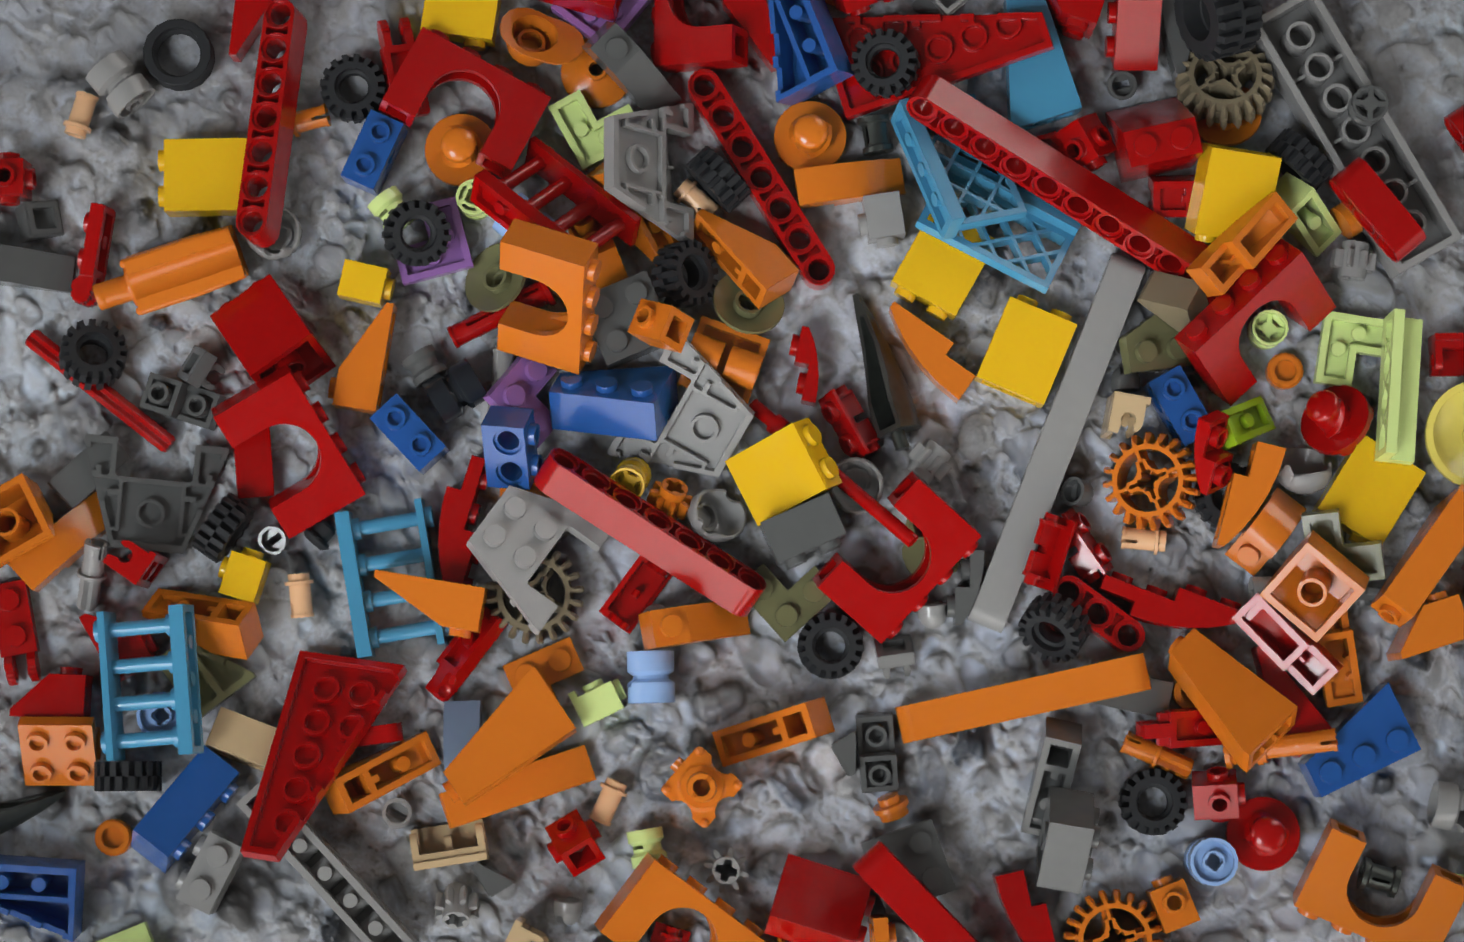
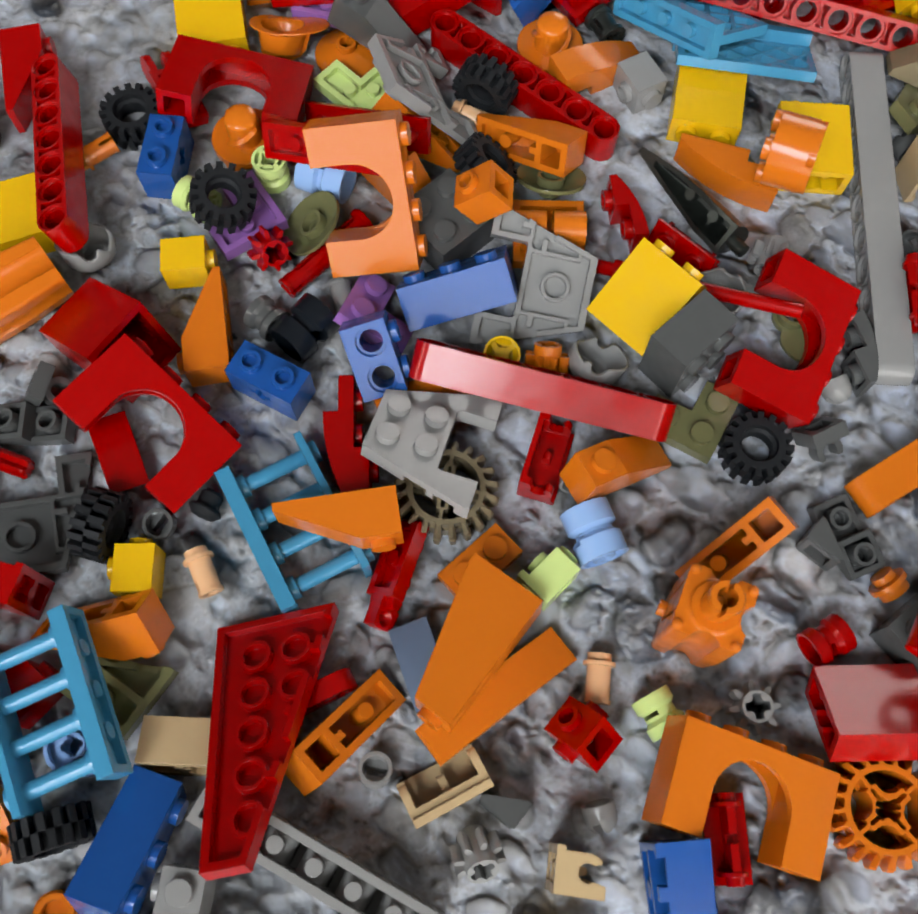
camera: 20 degrees left, 15 degrees down
none -> red gear [246,225,293,271]
none -> orange brick [753,109,829,194]
none -> red wheel [796,613,857,666]

